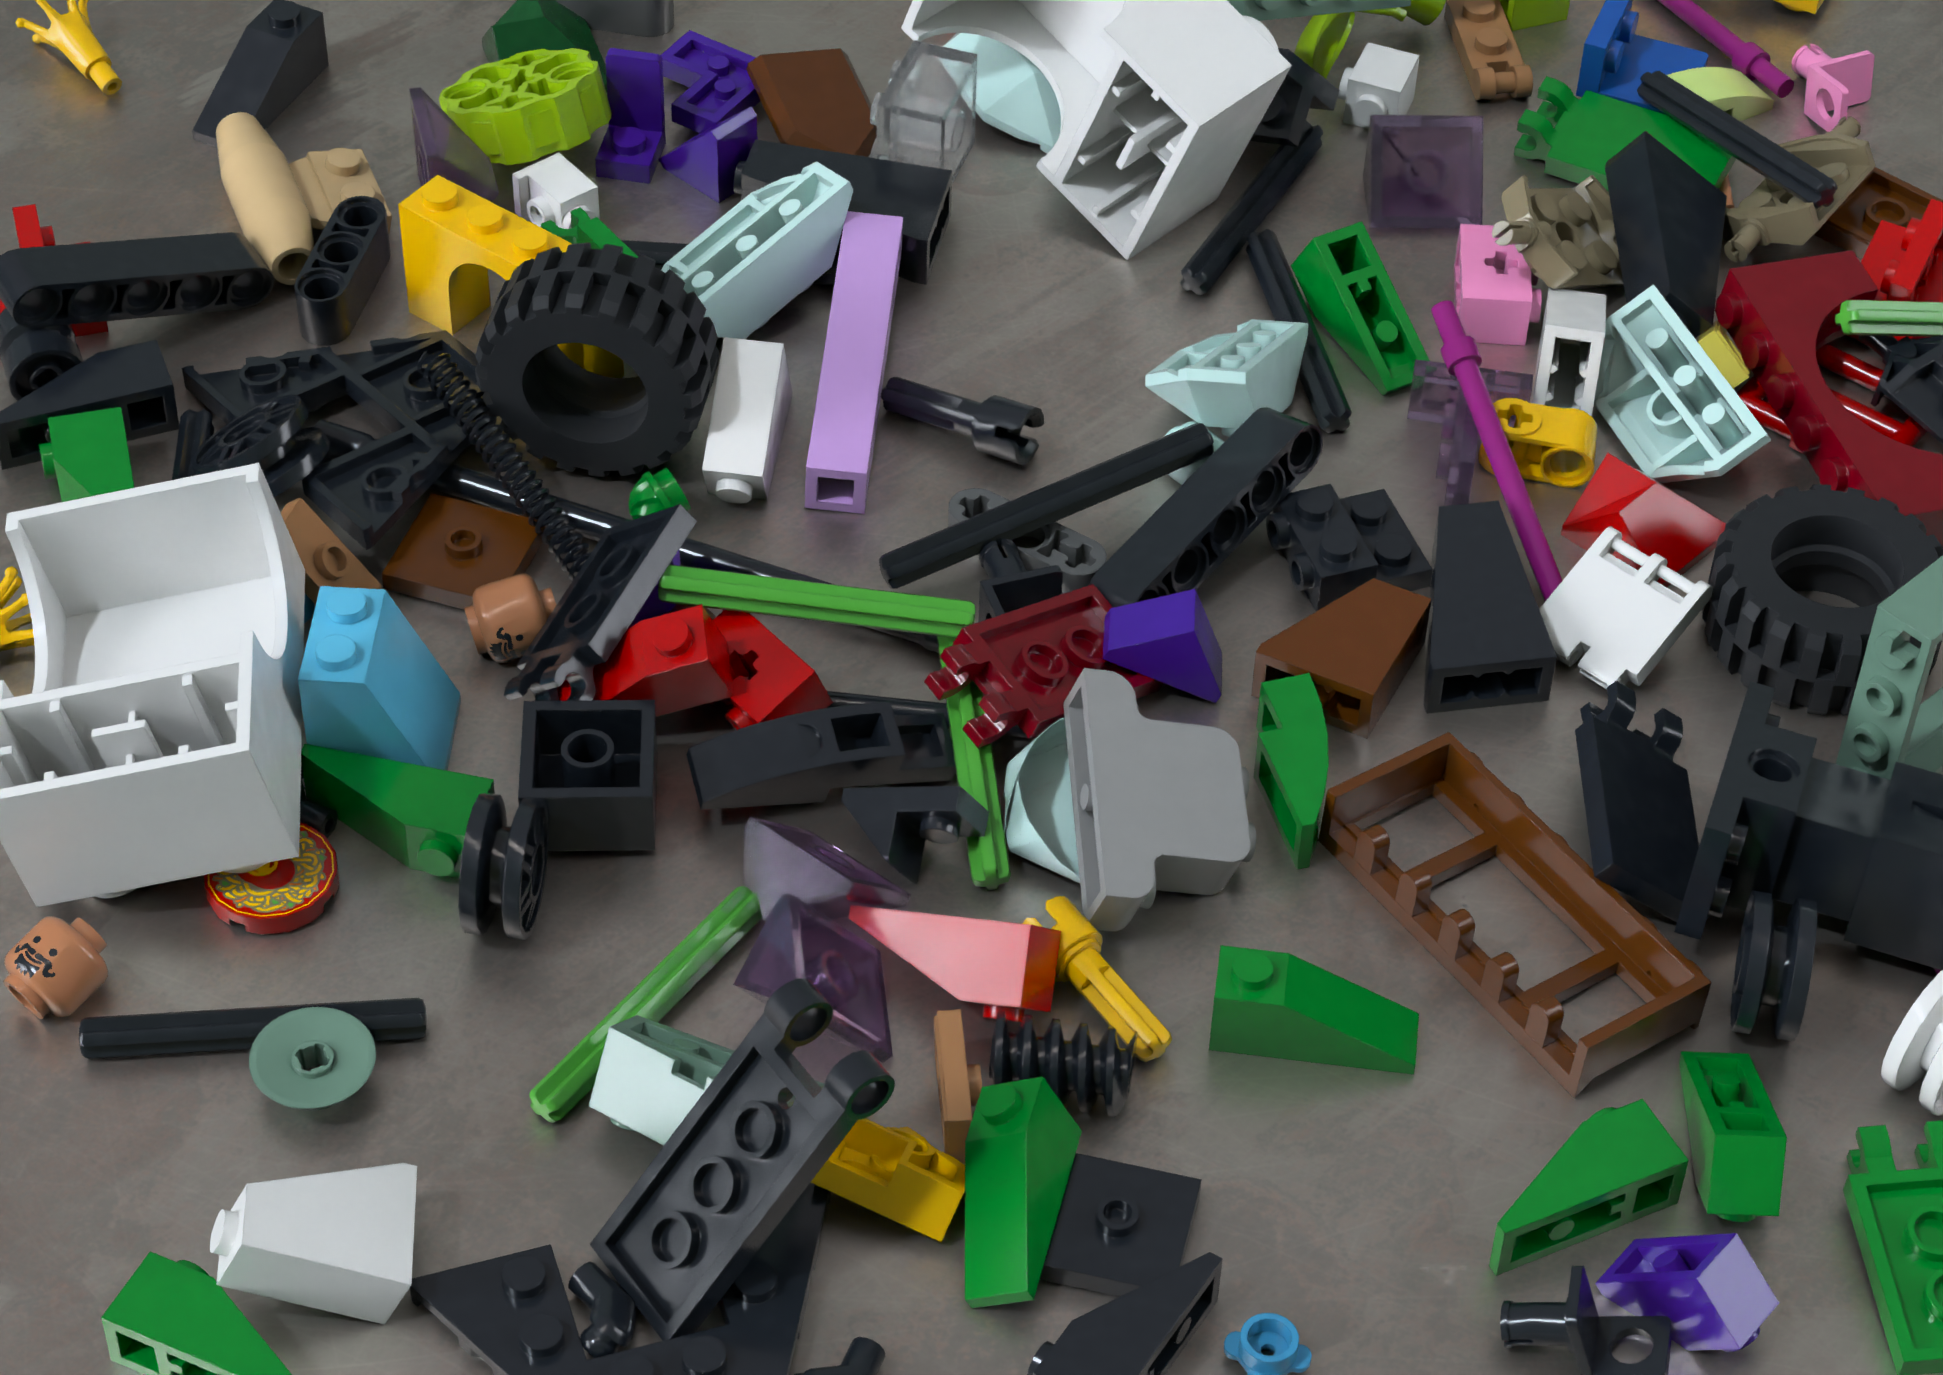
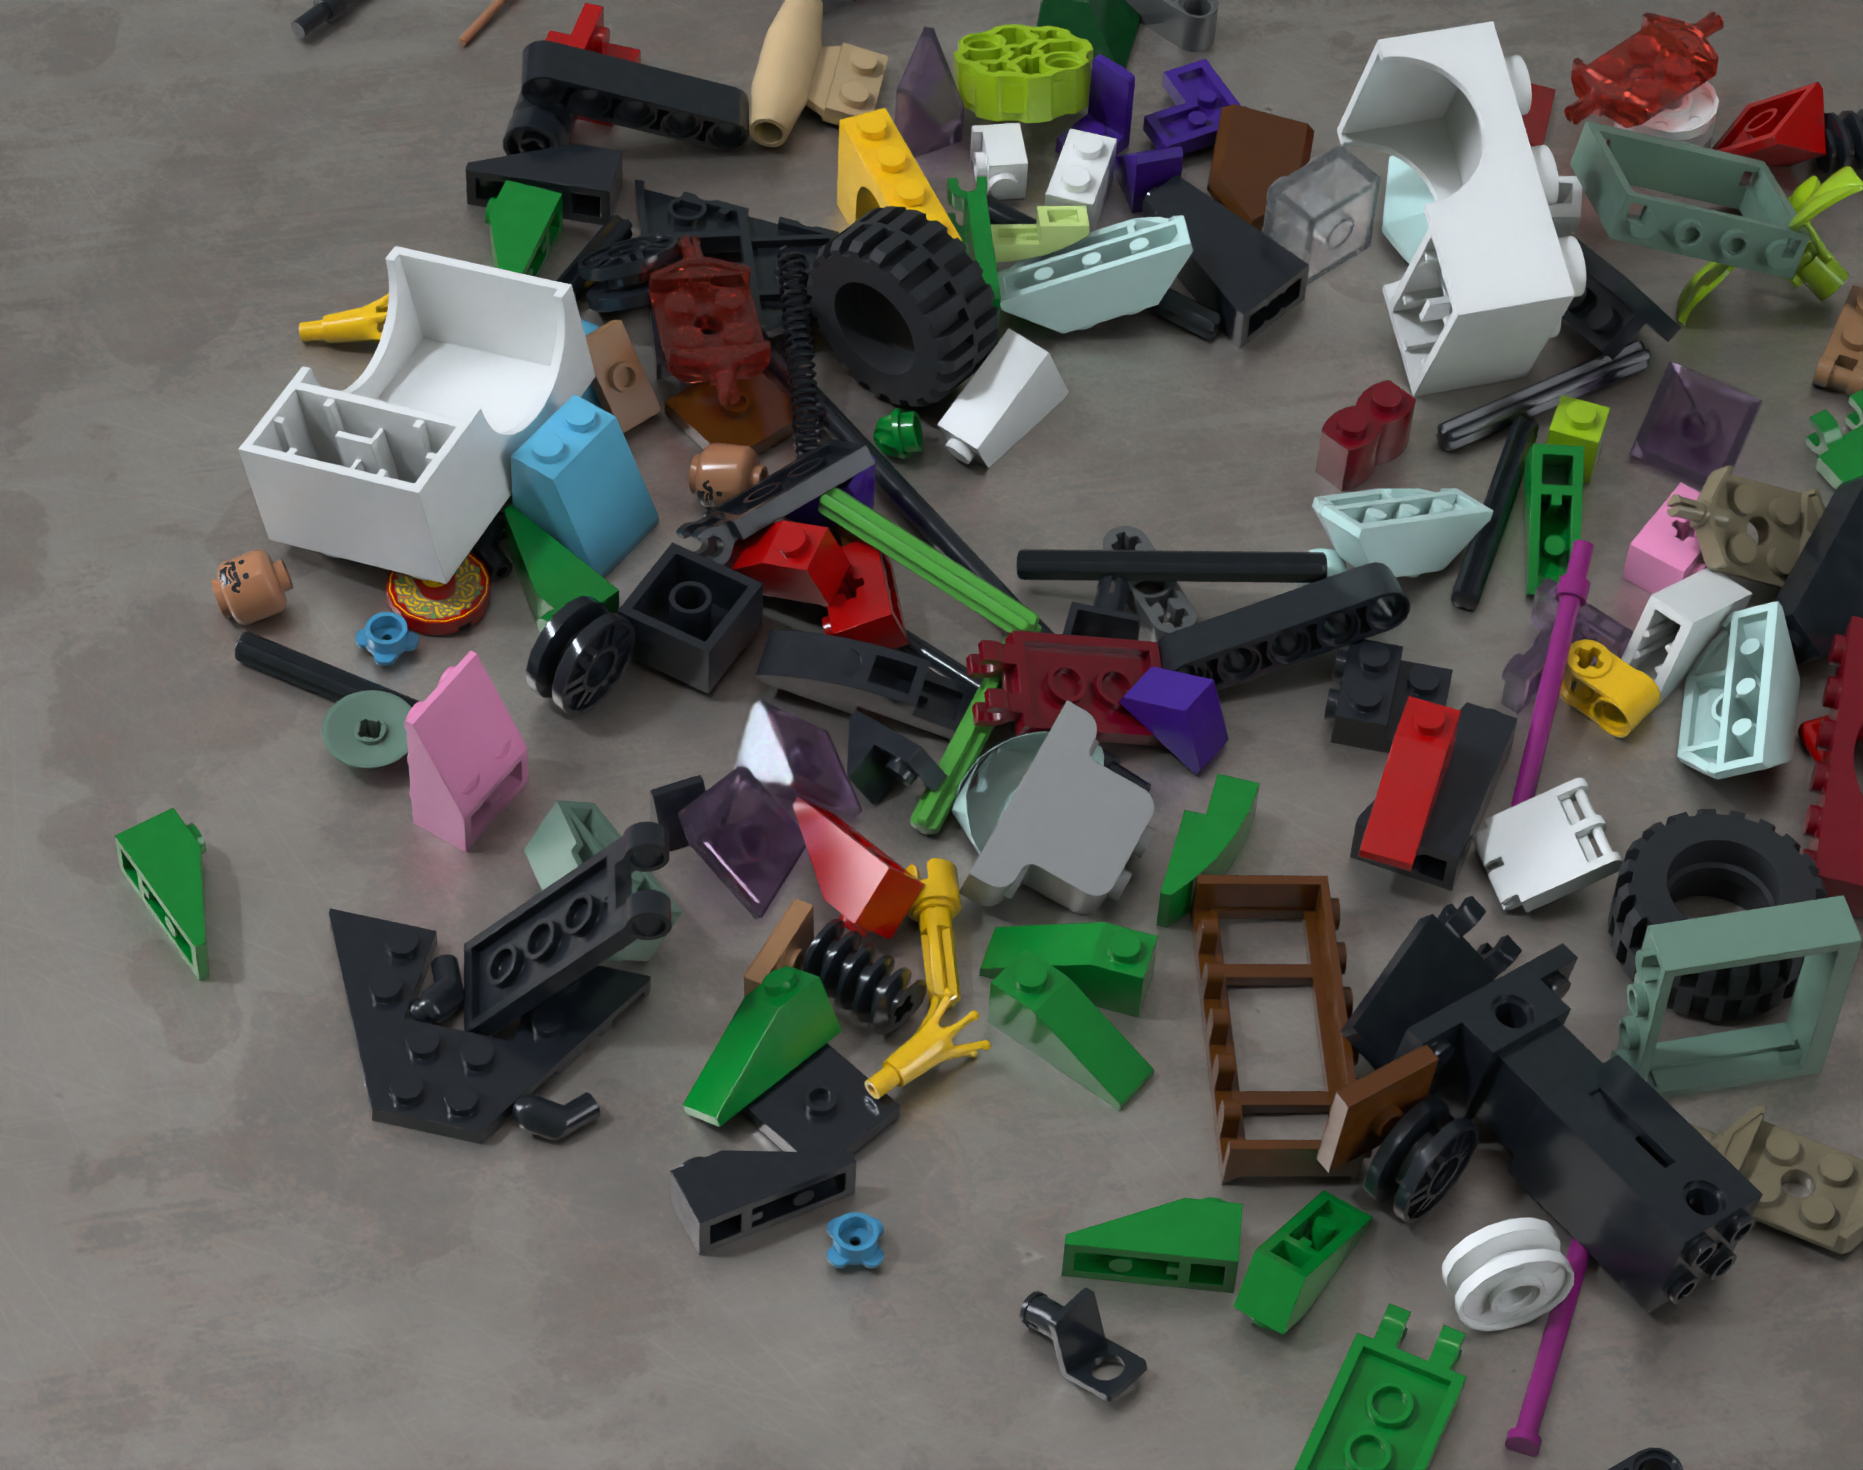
camera: 30 degrees right, 5 degrees up
white slope [210,1163,417,1325] -> none
black beam [294,196,391,346] -> none
bright green axle [529,886,764,1123] -> none
lavender brick [805,211,903,514] -> none
yellow slope [811,1118,965,1242] -> none
black piece [881,377,1044,465] -> none
reddish brown slope [1251,578,1432,739] -> none
white brick [1338,42,1420,136] -> none
red slope [1561,453,1726,587] -> none
dark purple slope [1595,1233,1779,1352] -> none
light yellow tile [1698,320,1751,389] -> none
none -> dark azure plate [355,612,419,666]
none -> bright pink slope [405,650,529,852]
none -> clear red plate [649,235,771,405]
none -> black slope [650,775,713,852]
none -> yellow piece [864,988,992,1099]
none -> green slope [979,922,1158,1018]
none -> yellowish green slope [990,206,1090,263]
none -> white brick [1045,128,1117,232]
none -> dark red brick [1316,380,1416,491]
none -> reddish brown plate [1316,1045,1439,1173]
none -> red slope [1358,696,1461,871]
none -> lime brick [1546,395,1610,484]

